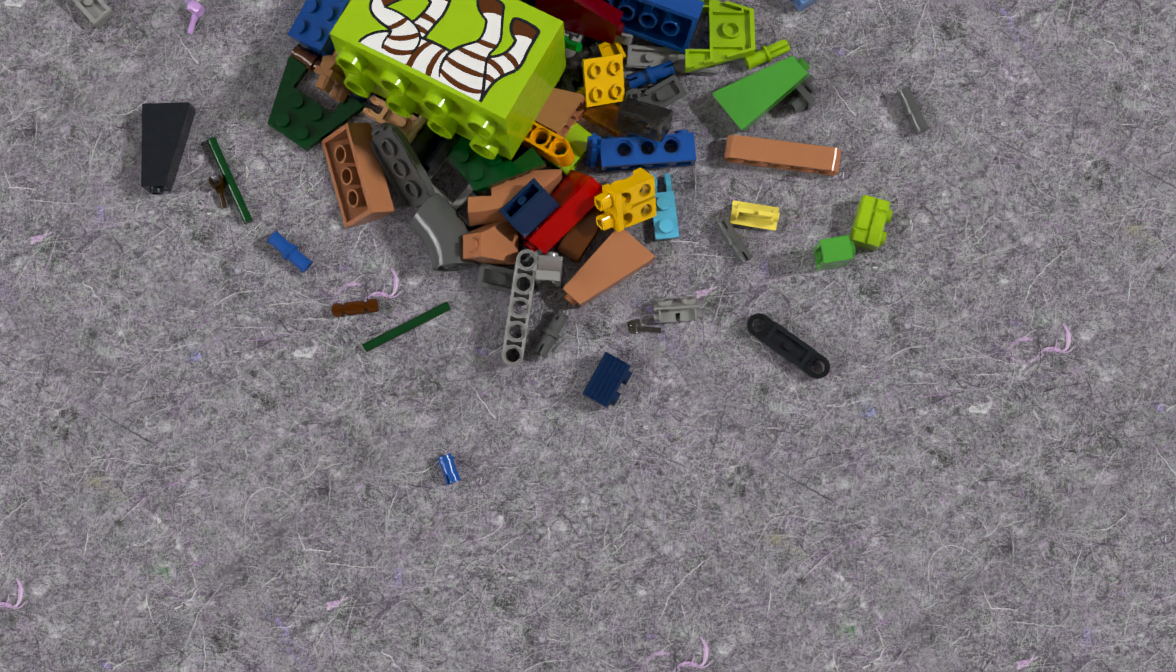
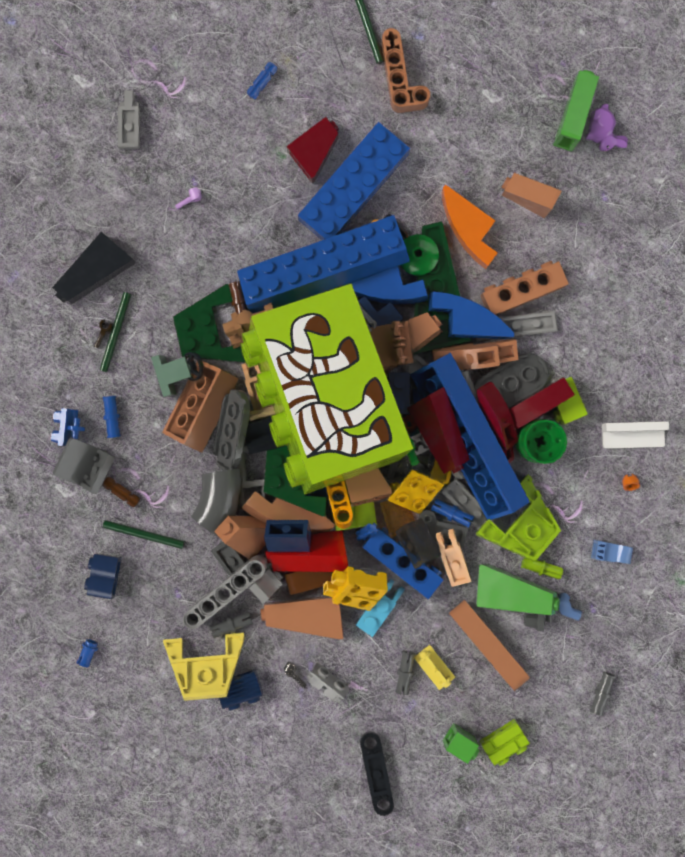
camera: 35 degrees right, 5 degrees up
none -> blue hips [51,408,85,446]
none -> dark grey bracket [53,438,115,495]
none -> dark blue brick [84,553,122,599]
none -> sand green piece [151,352,204,397]
none -> light yellow wing [163,632,245,701]
none -> light nougat hinge [436,529,471,587]
none -> medium blue arm [558,593,582,621]

